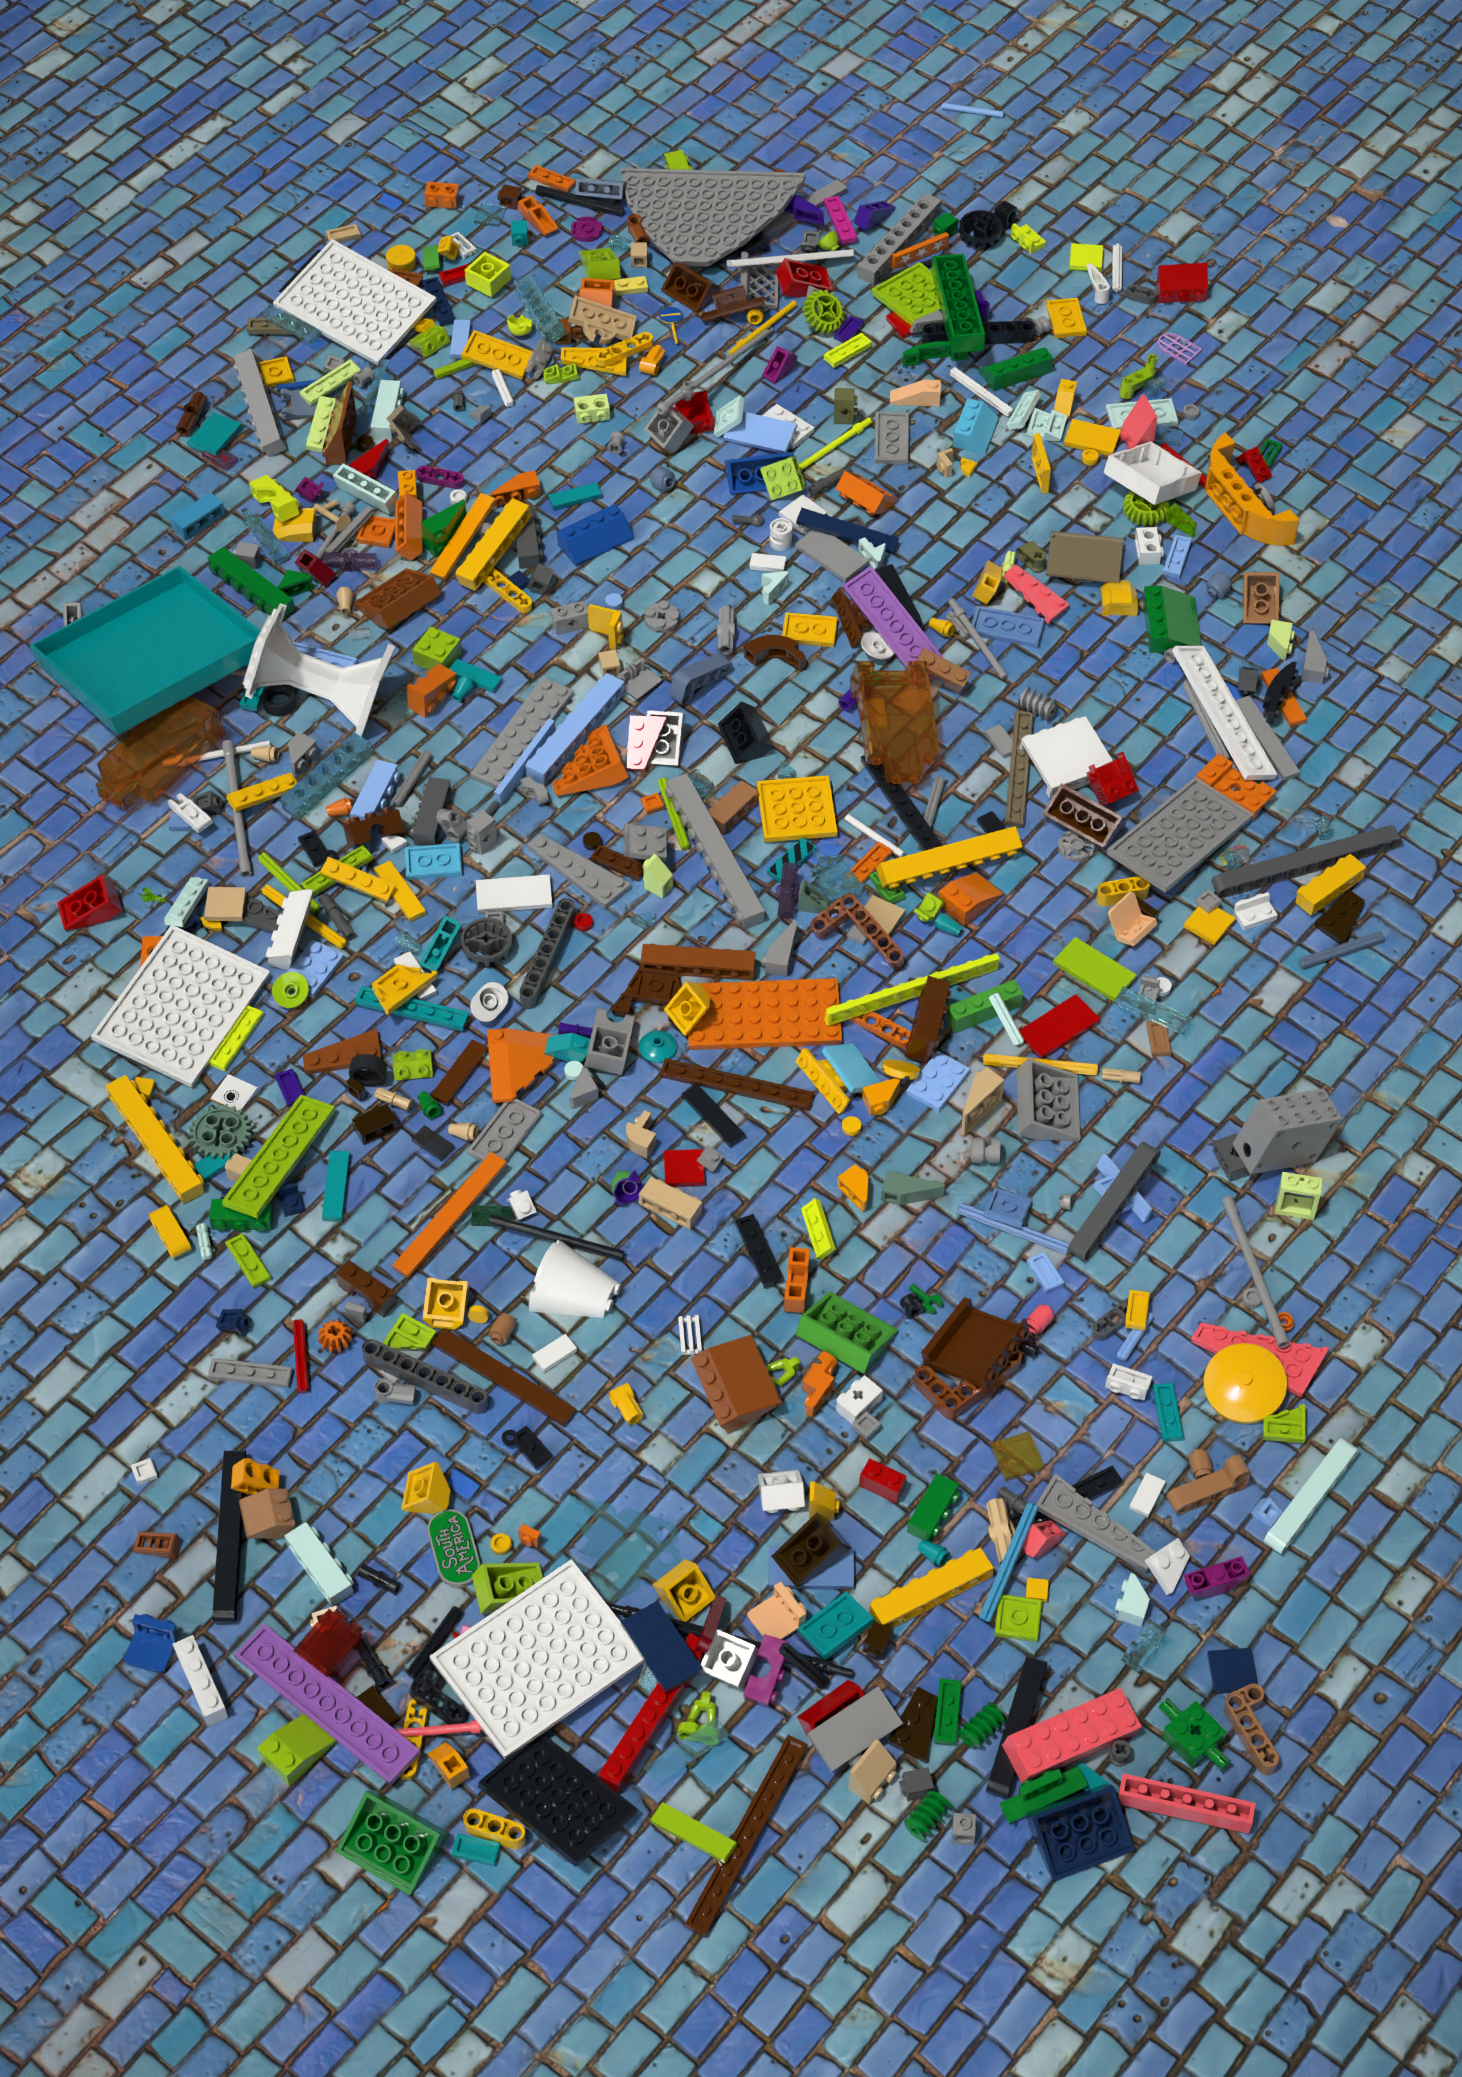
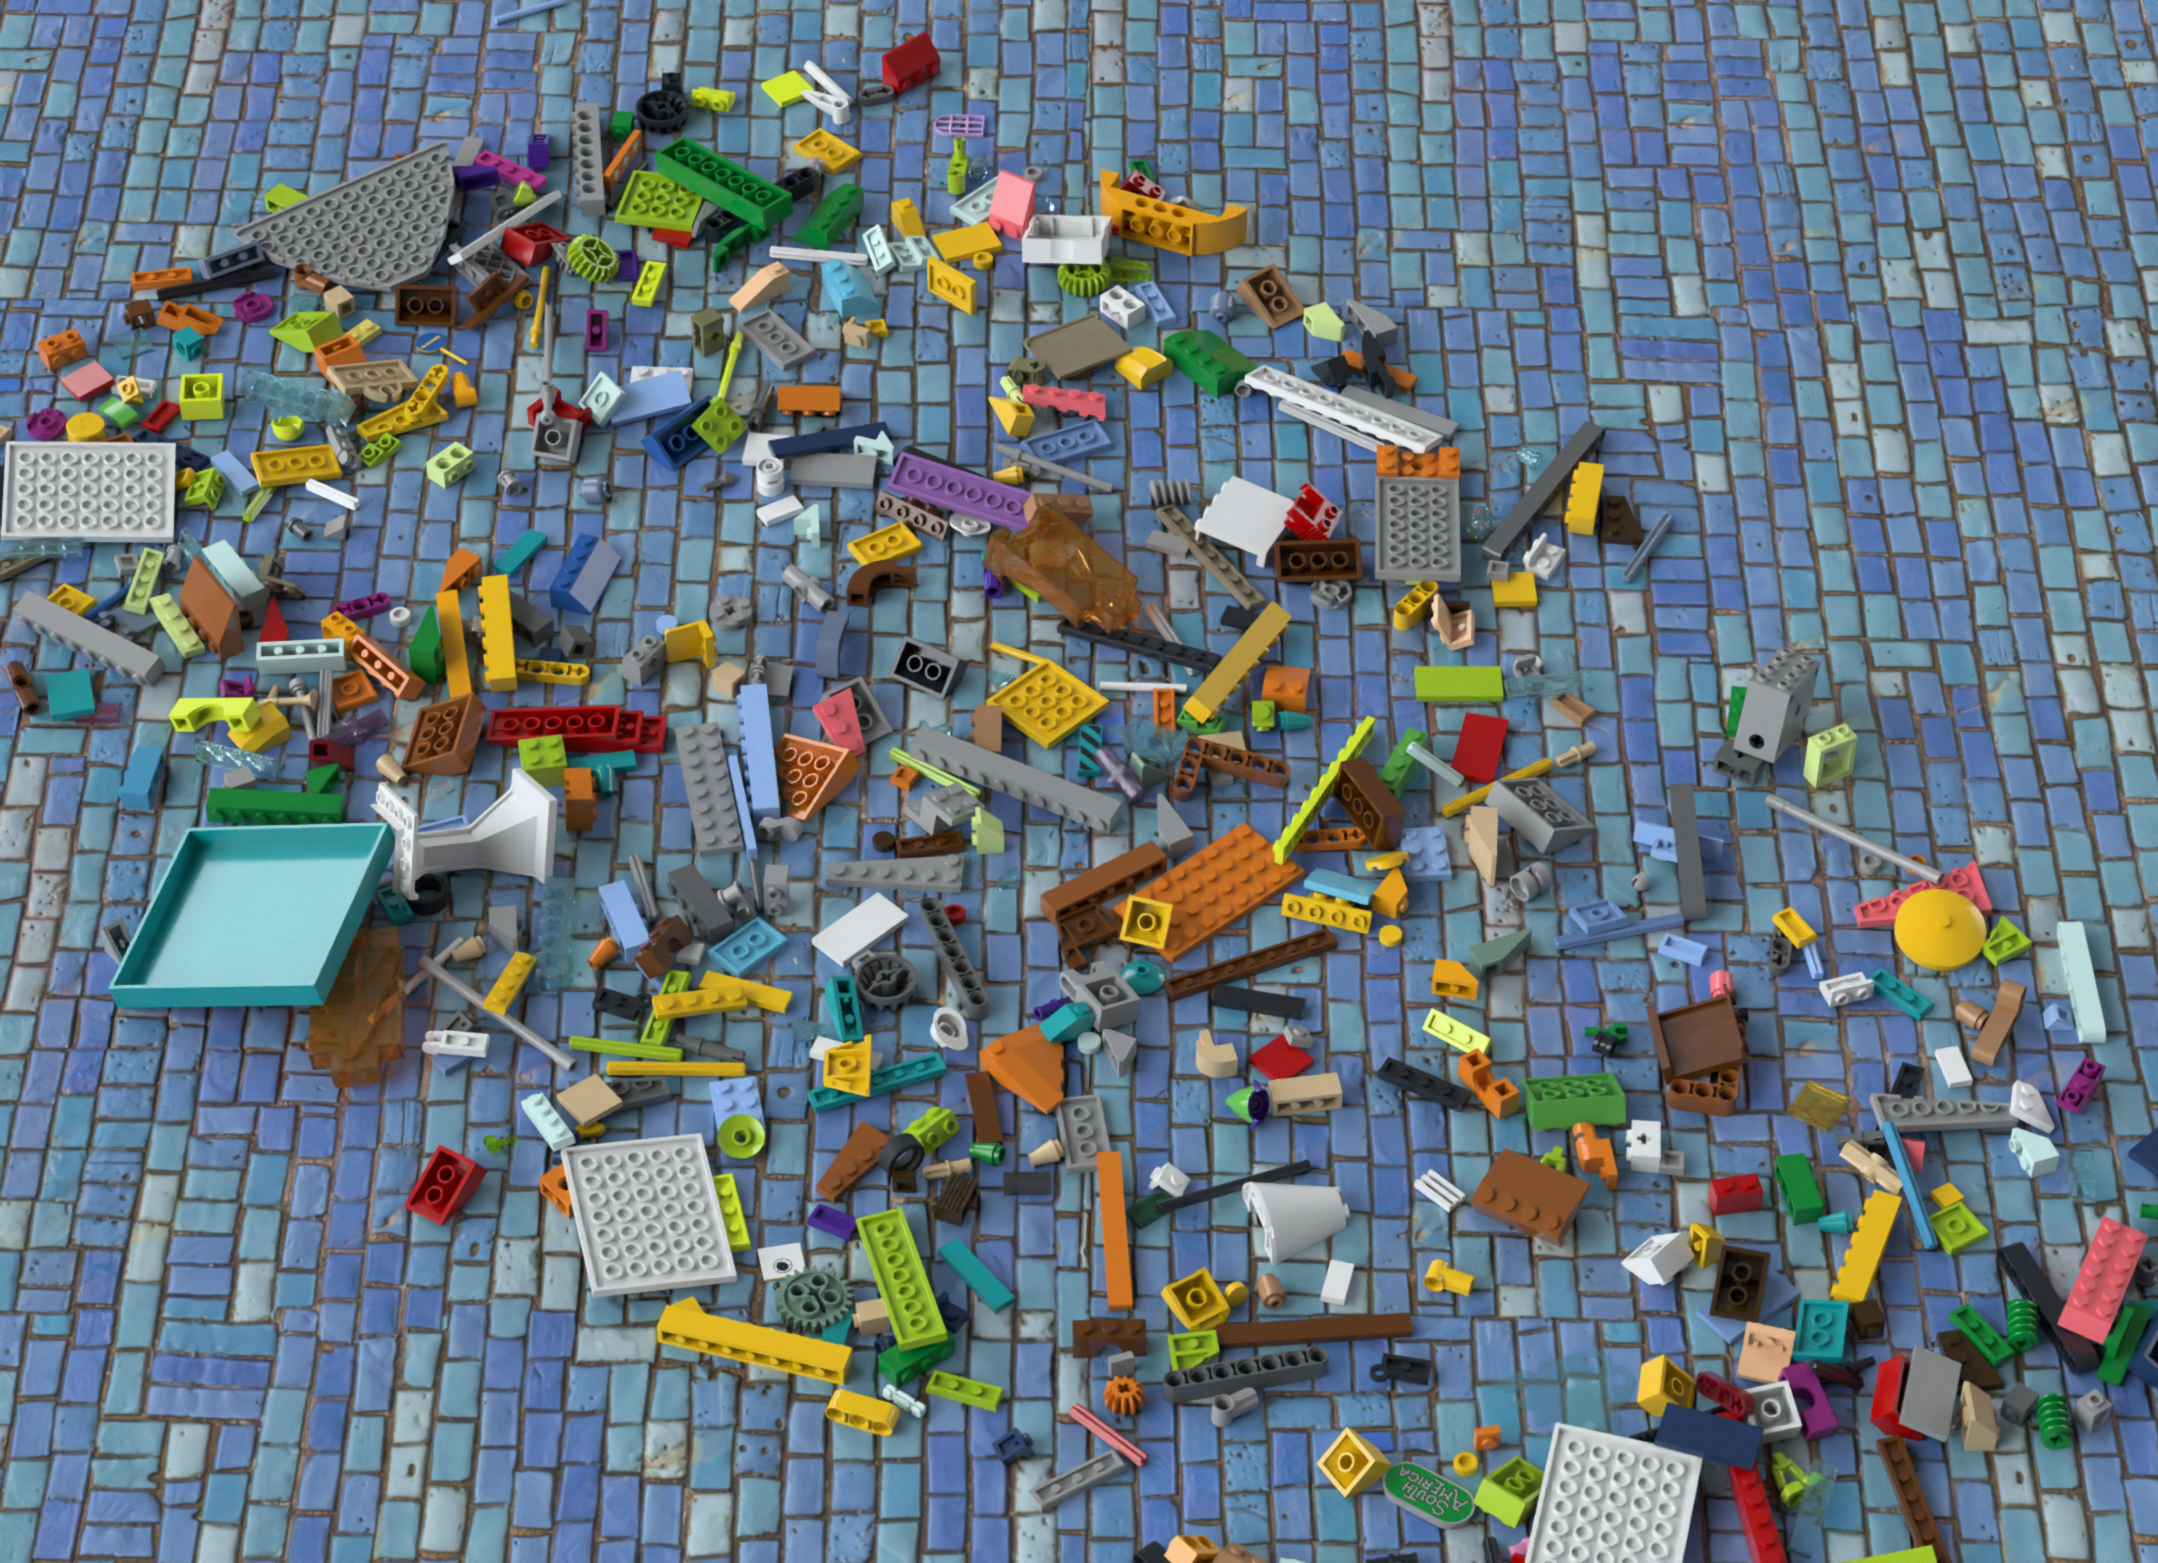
camera: 40 degrees left, 10 degrees down
white slope [266,889,313,971] -> none
none -> magenta tile [26,408,68,441]
none -> tile [60,361,116,403]
none -> red slope [486,705,668,753]
none -> yellow bar [991,641,1052,665]

